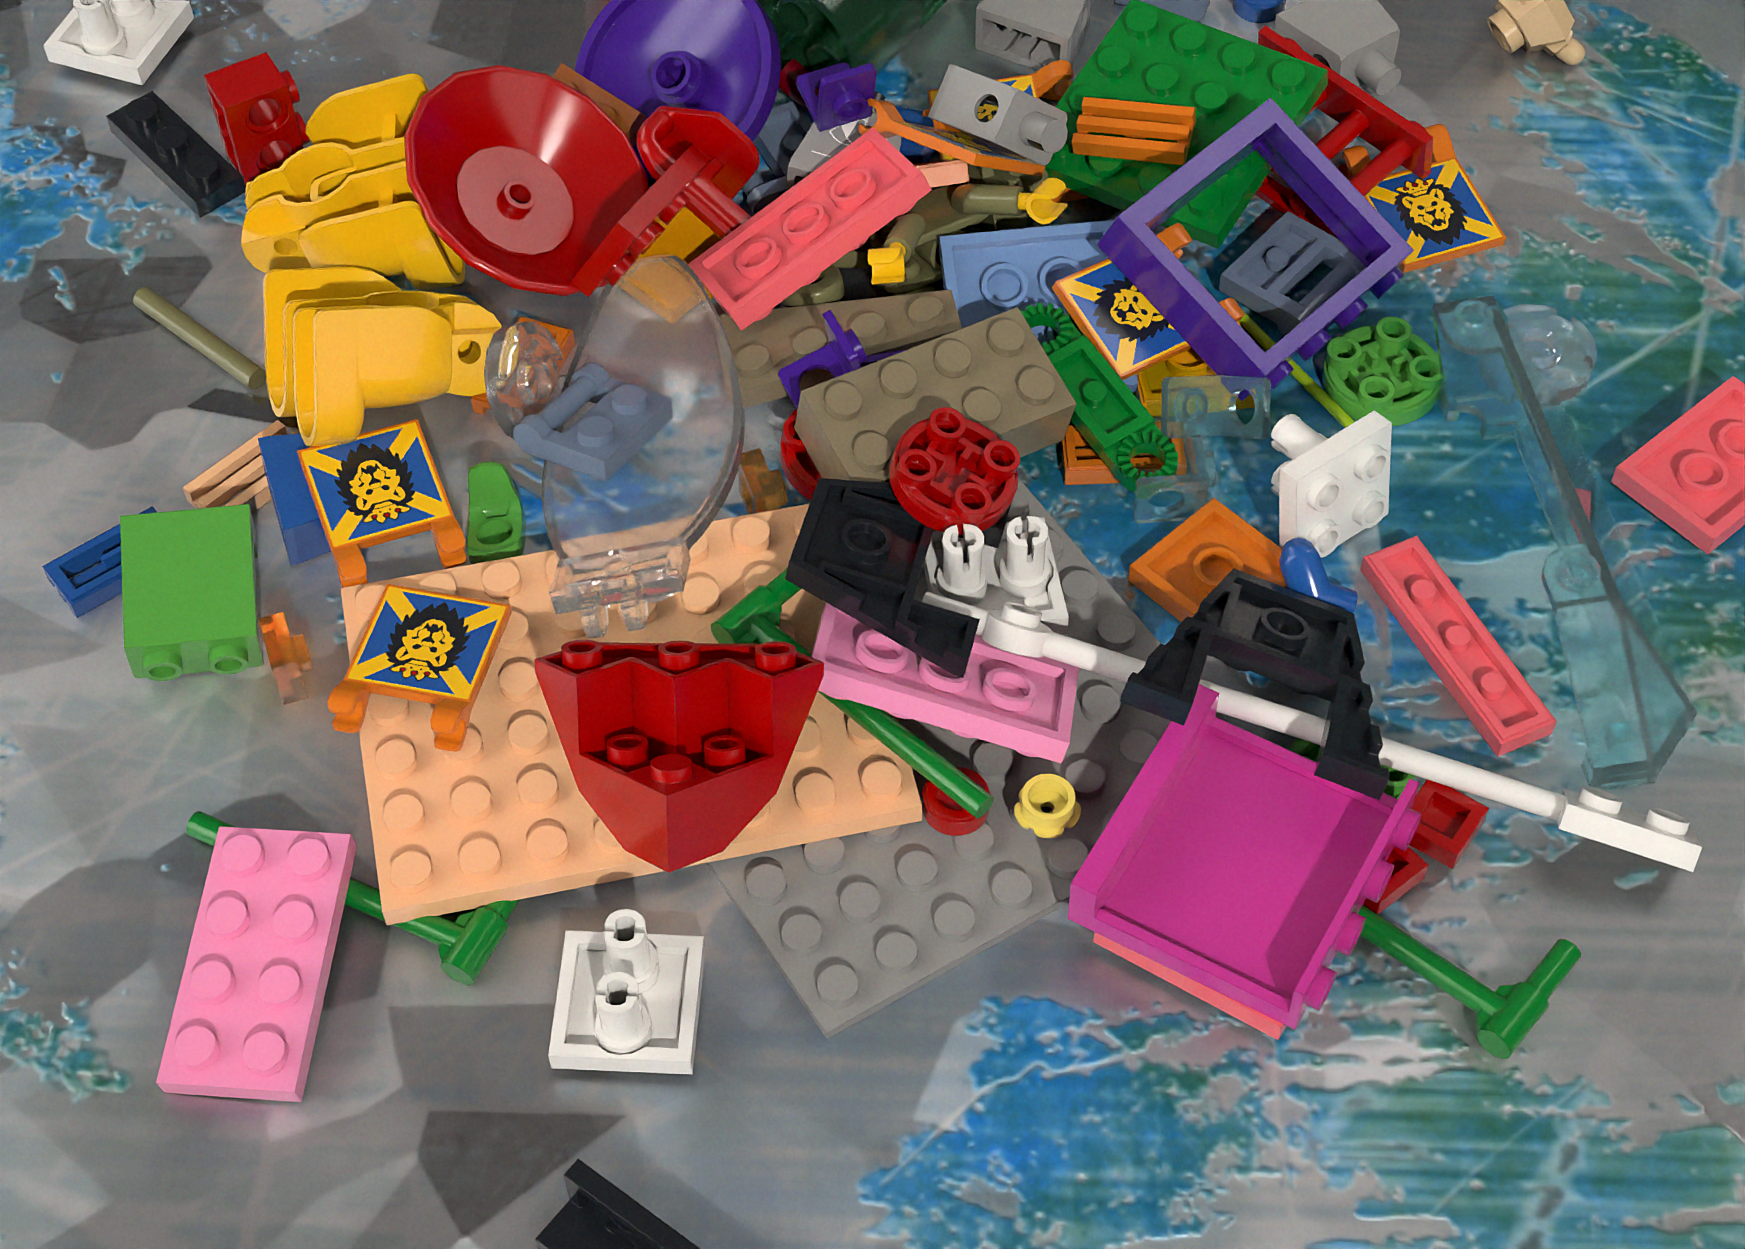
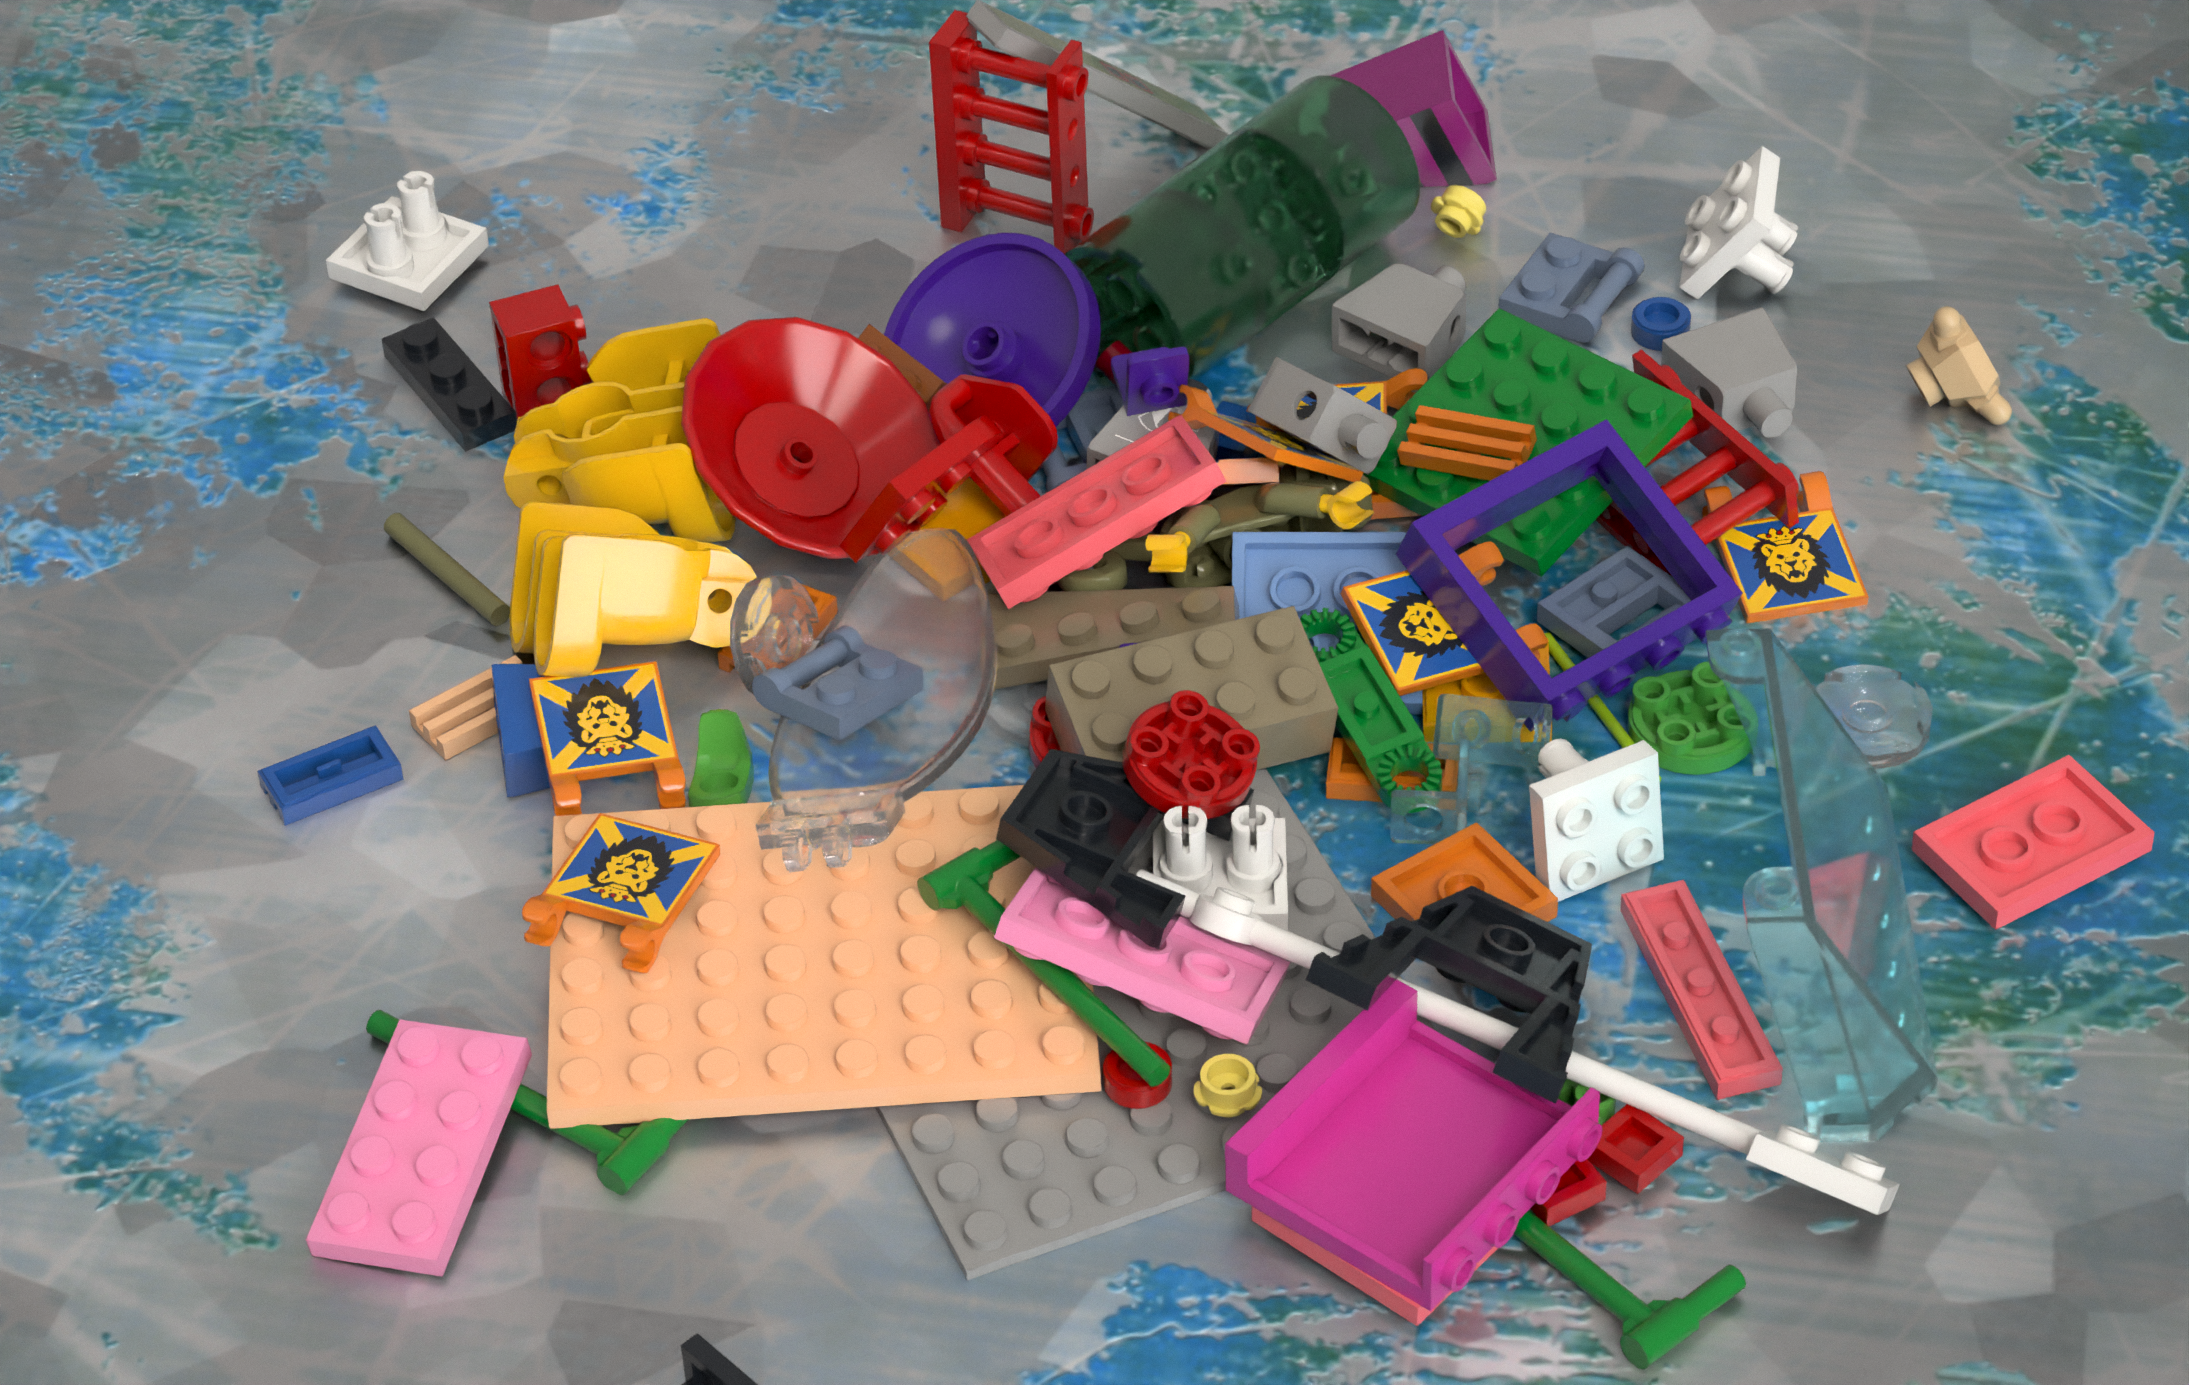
camera: 10 degrees right, 10 degrees down
bright green panel [120,504,264,681] -> none
clear orange plate [258,612,314,705] -> none
red brick [534,640,824,873] -> none
white plate [548,909,705,1075] -> none
clear orange plate [737,448,788,515] -> none
dark purple bracket [778,310,868,410] -> none
blue arm [1279,538,1358,613] -> none

